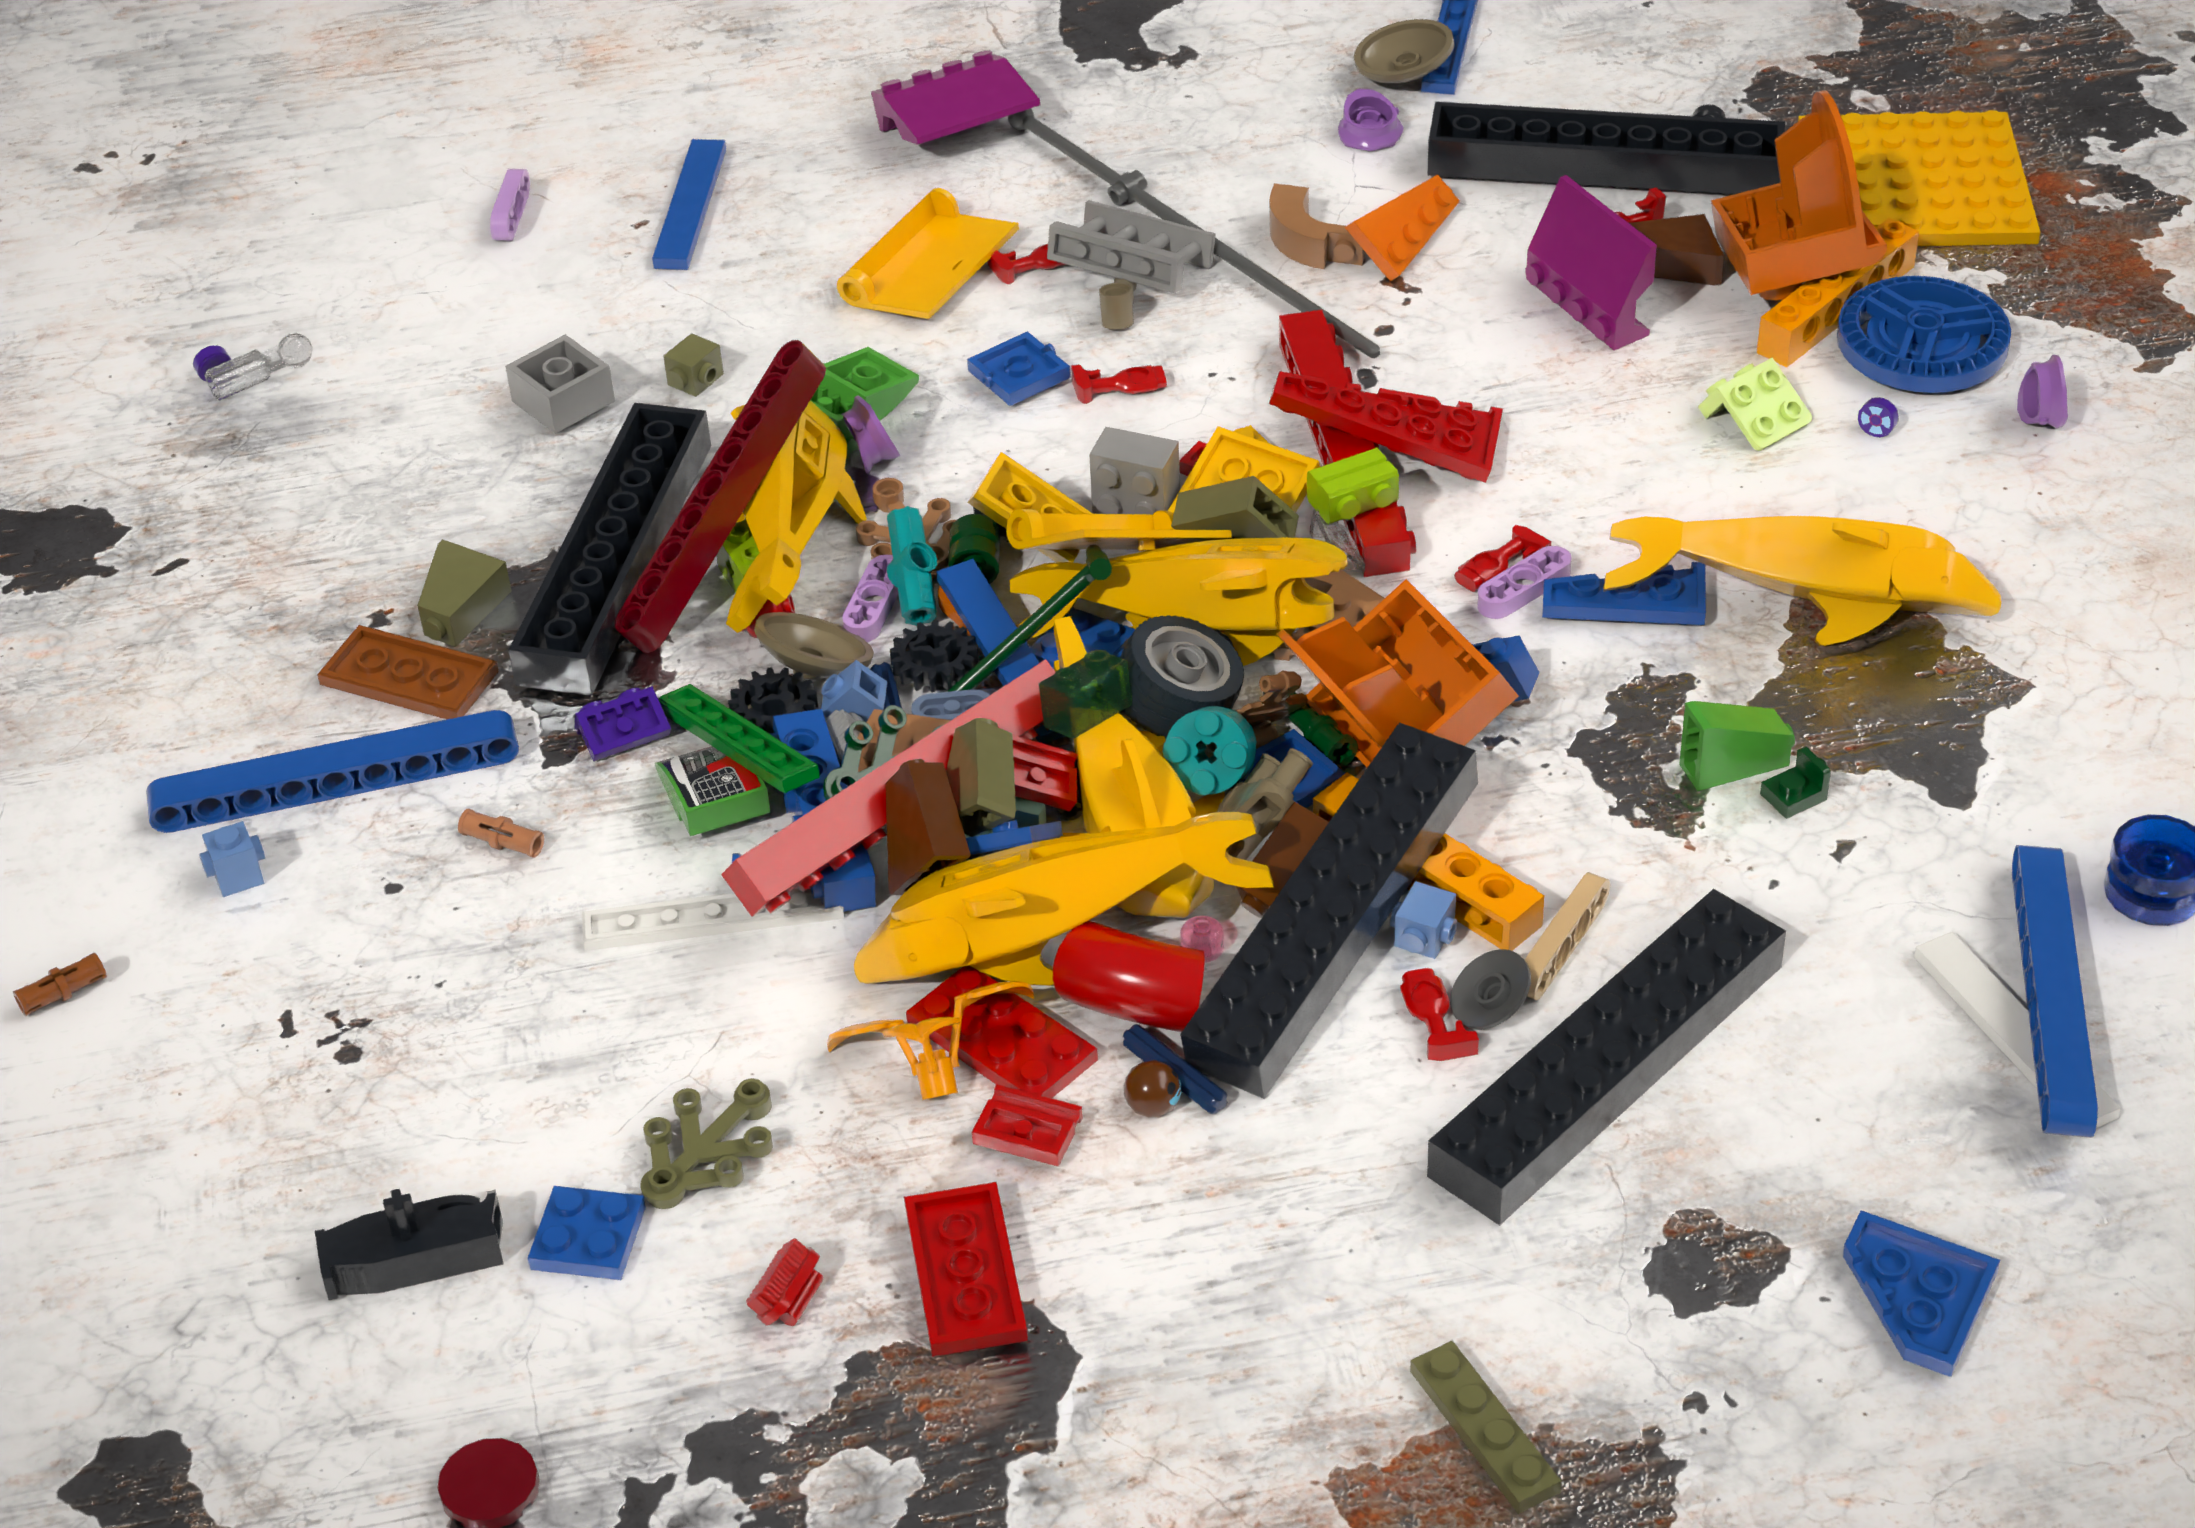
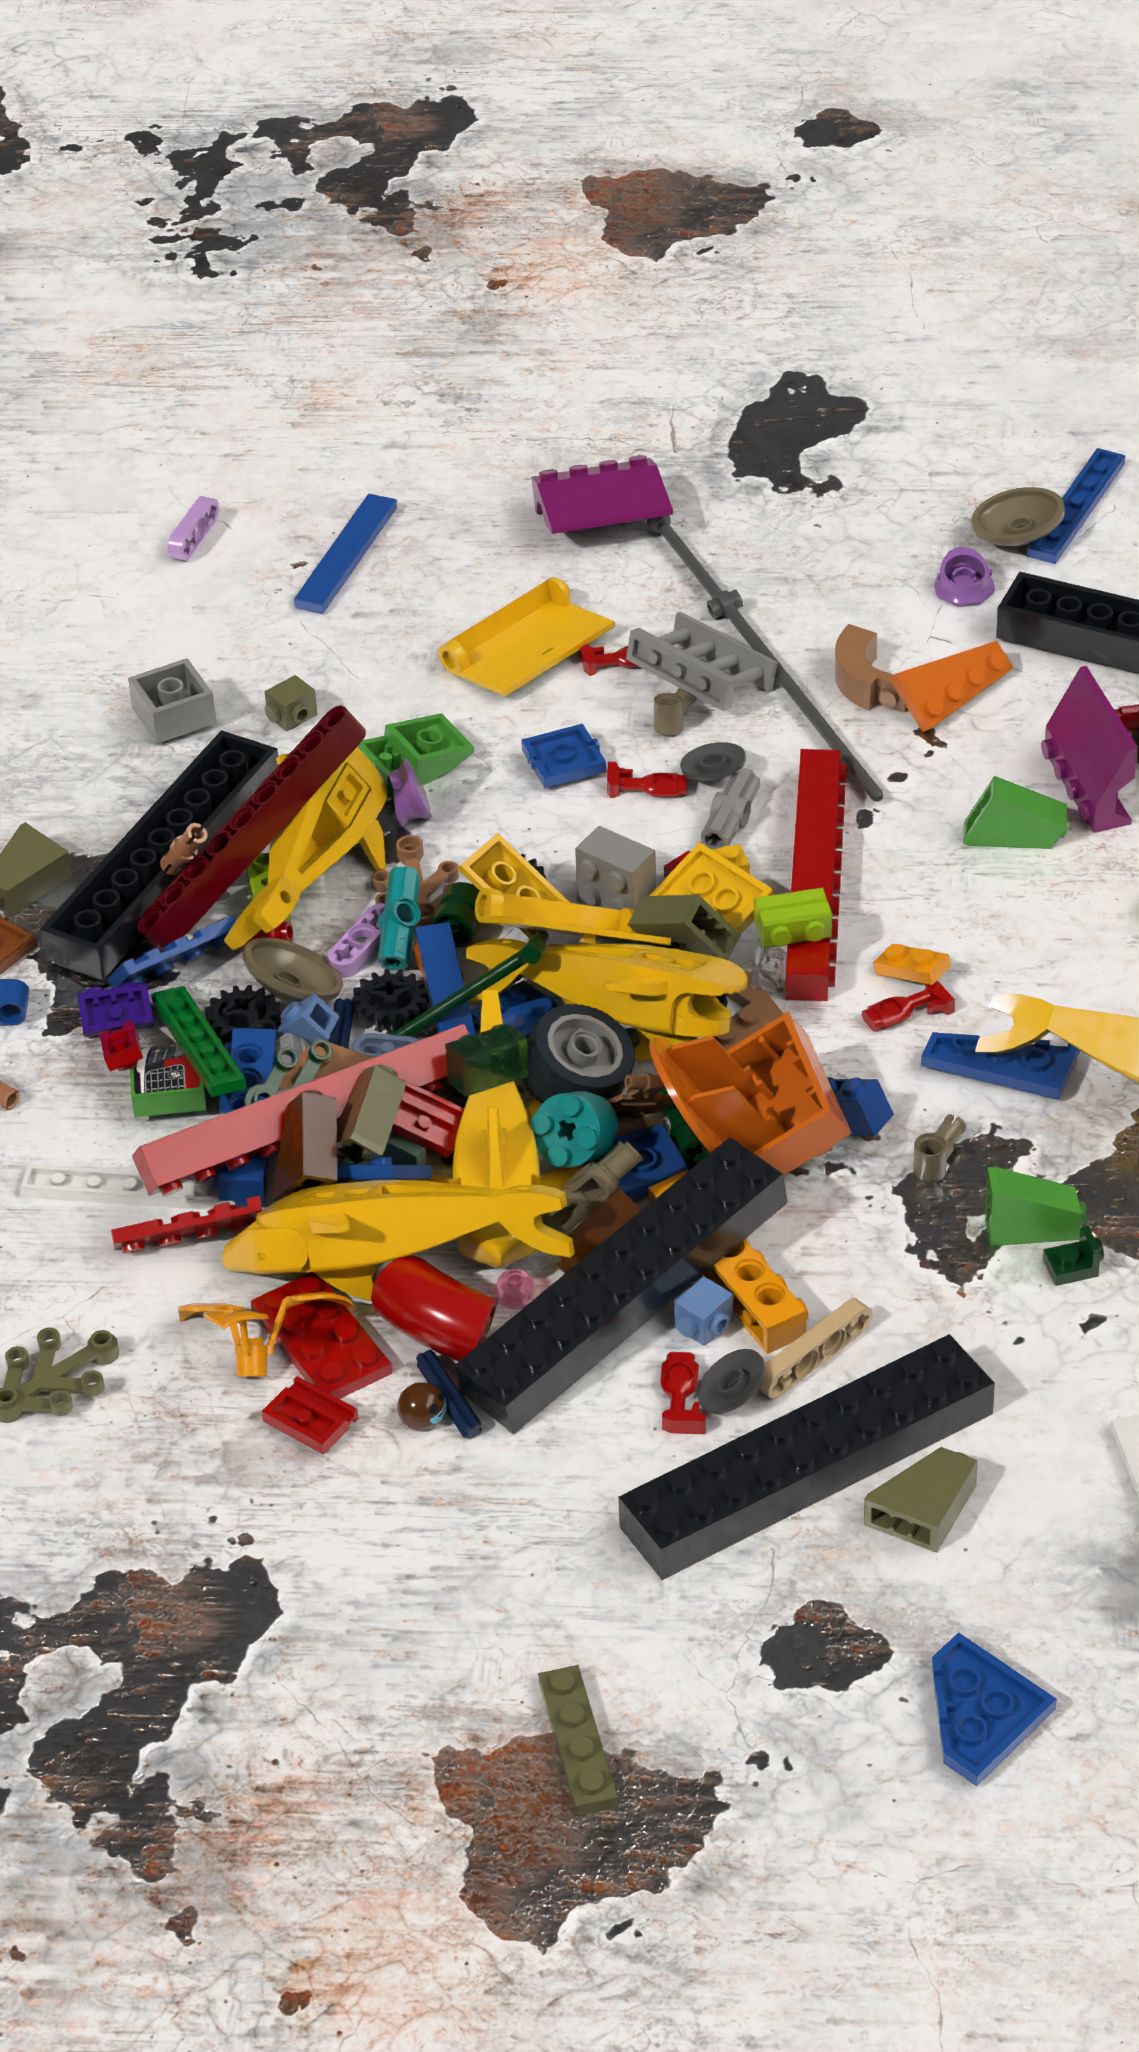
camera: 15 degrees right, 0 degrees up
red piece [746,1238,823,1326] -> none
red plate [904,1182,1028,1357] -> none
red wing [1269,371,1503,483] -> none
lavender beam [1477,546,1572,619] -> none
none -> red plate [99,1020,143,1072]
none -> blue wing [107,915,237,988]
none -> red wing [111,1195,262,1254]
none -> nougat pin [160,823,208,875]
none -> dark grey dish [680,742,746,782]
none -> light grey piece [701,768,760,849]
none -> olive slope [864,1447,978,1553]
none -> light orange plate [873,944,952,985]
none -> dark tan pin [913,1114,966,1182]
none -> bright green slope [963,776,1070,849]

